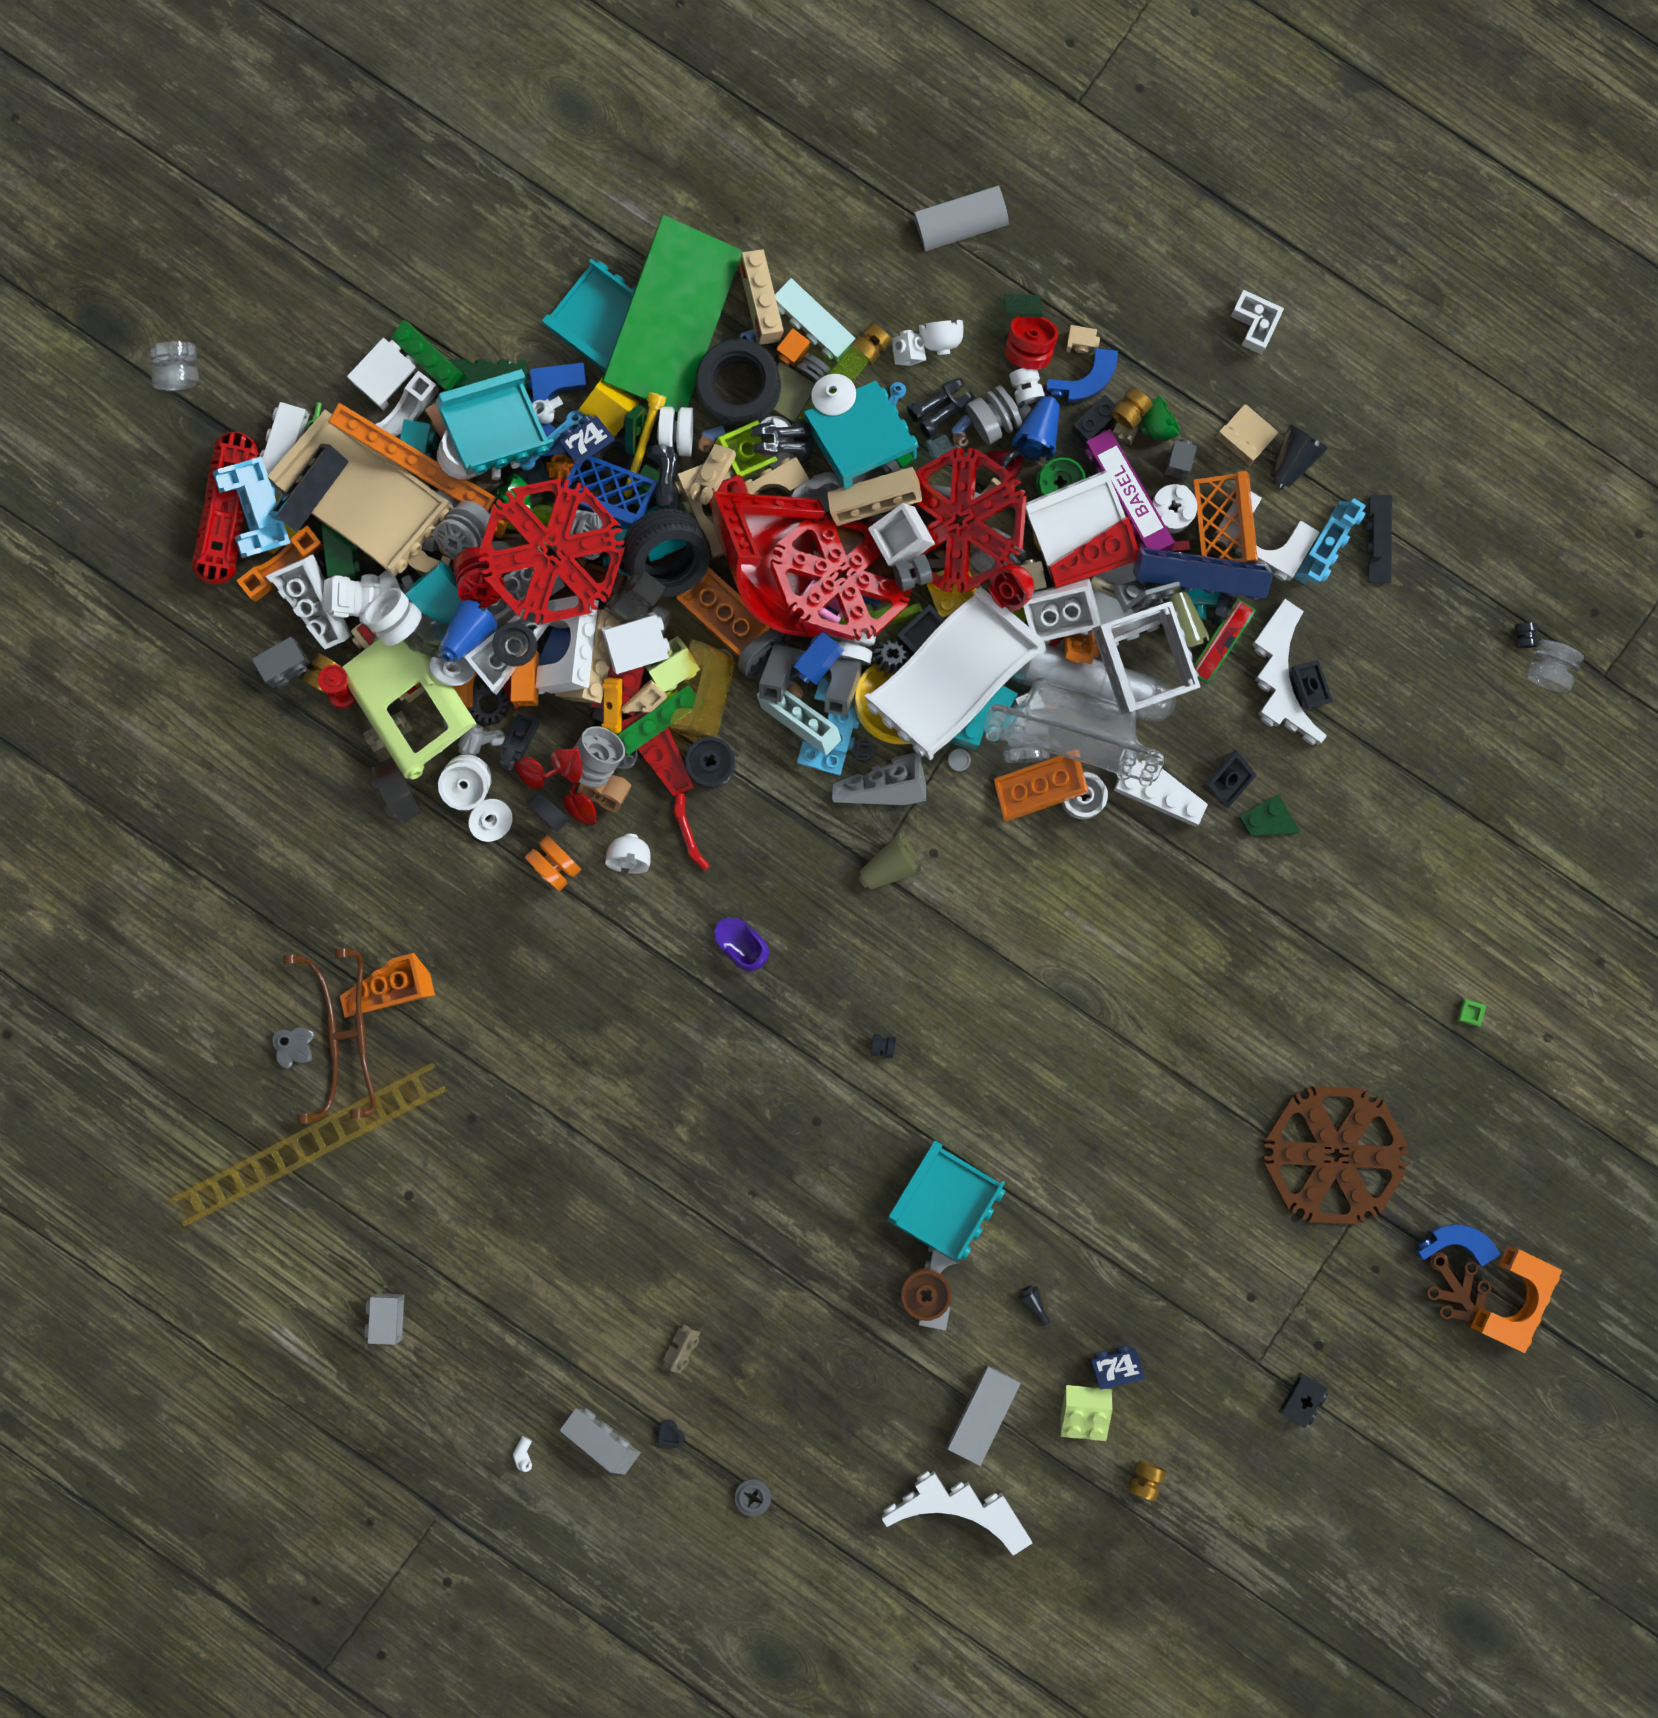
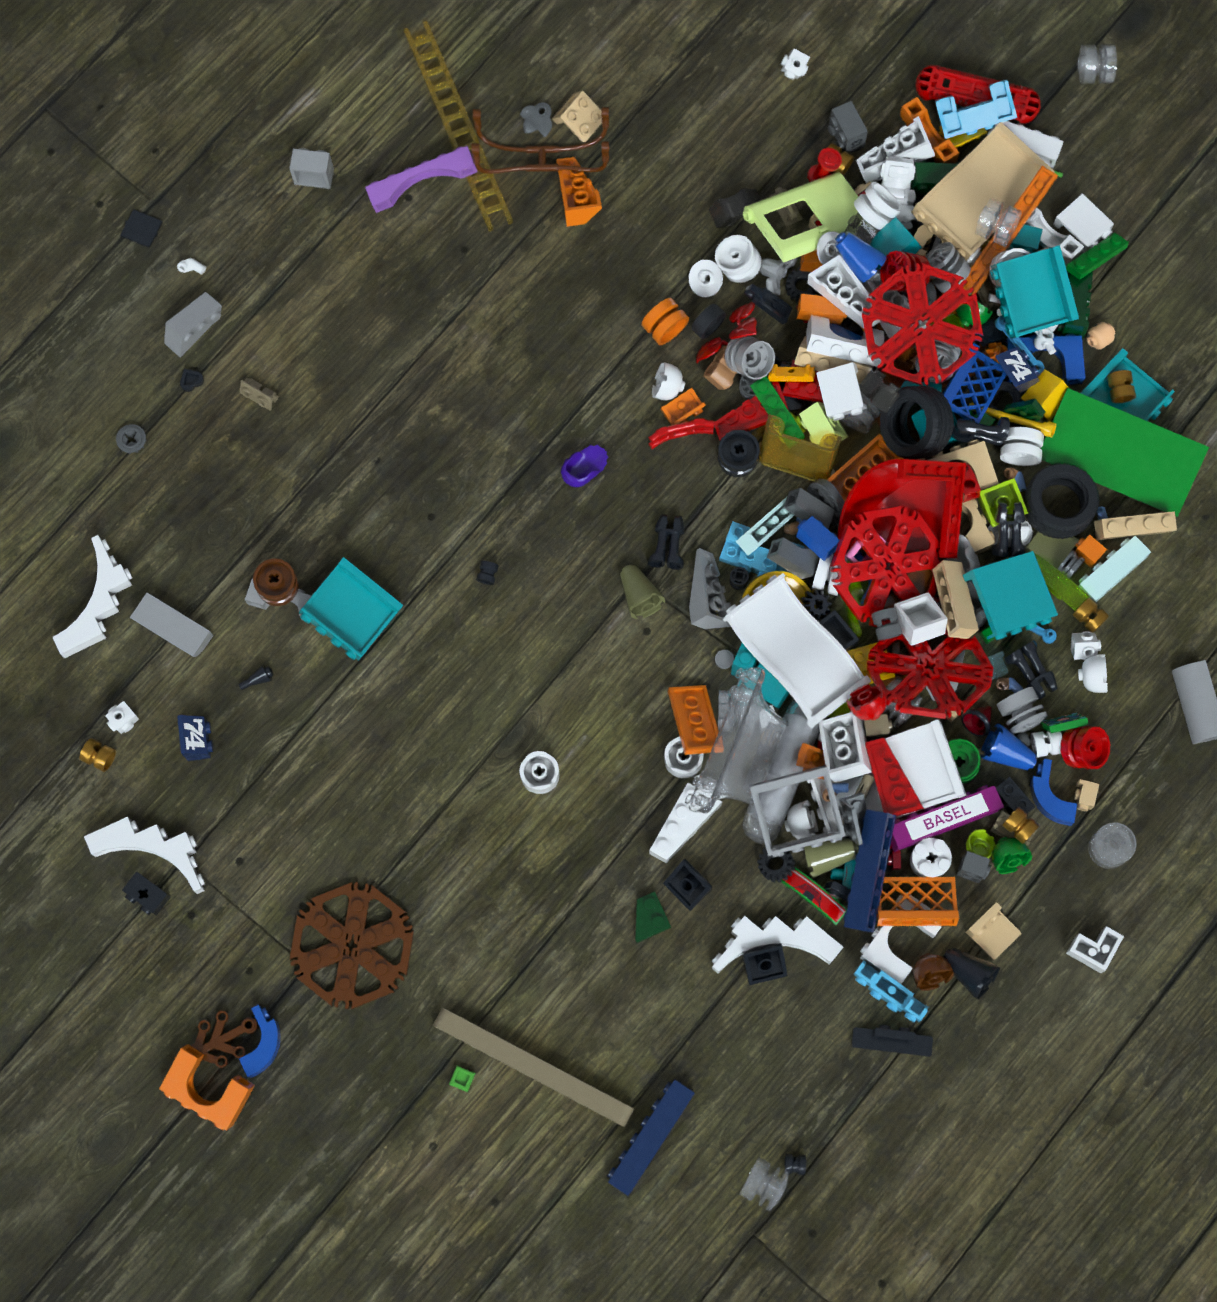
camera: 100 degrees right, 10 degrees down
black panel [269,443,349,532] -> none
black tyre [492,622,537,667] -> none
tan tile [621,680,667,713] -> none
tan hinge [688,444,736,505] -> none
white dish [812,374,856,416] -> none
clear green piece [1004,294,1043,318] -> none
yellowish green brick [1061,1385,1112,1441] -> none
none -> white arch [84,817,205,894]
none -> white brick [106,701,139,734]
none -> black piece [120,209,163,248]
none -> medium lavender arch [366,146,478,213]
none -> dark tan beam [433,1008,634,1127]
none -> white brick [520,751,559,794]
none -> tan bracket [552,91,602,143]
none -> dark blue brick [607,1080,695,1196]
none -> black piece [648,514,684,570]
none -> orange bracket [660,388,706,425]
none -> black tyre [757,844,795,883]
none -> white brick [781,49,810,79]
none -> white cylinder [784,800,818,839]
none -> medium blue arm [822,783,849,802]
none -> reddish brown cylinder [913,953,954,991]
none -> lime hair [966,829,995,859]
none -> clear wheel [975,198,1022,247]
none -> green tile [1040,713,1088,733]
none -> light nougat head [1087,322,1115,349]
none -> clear wheel [1089,823,1136,869]
none -> pearl gold wheel [1107,370,1136,403]

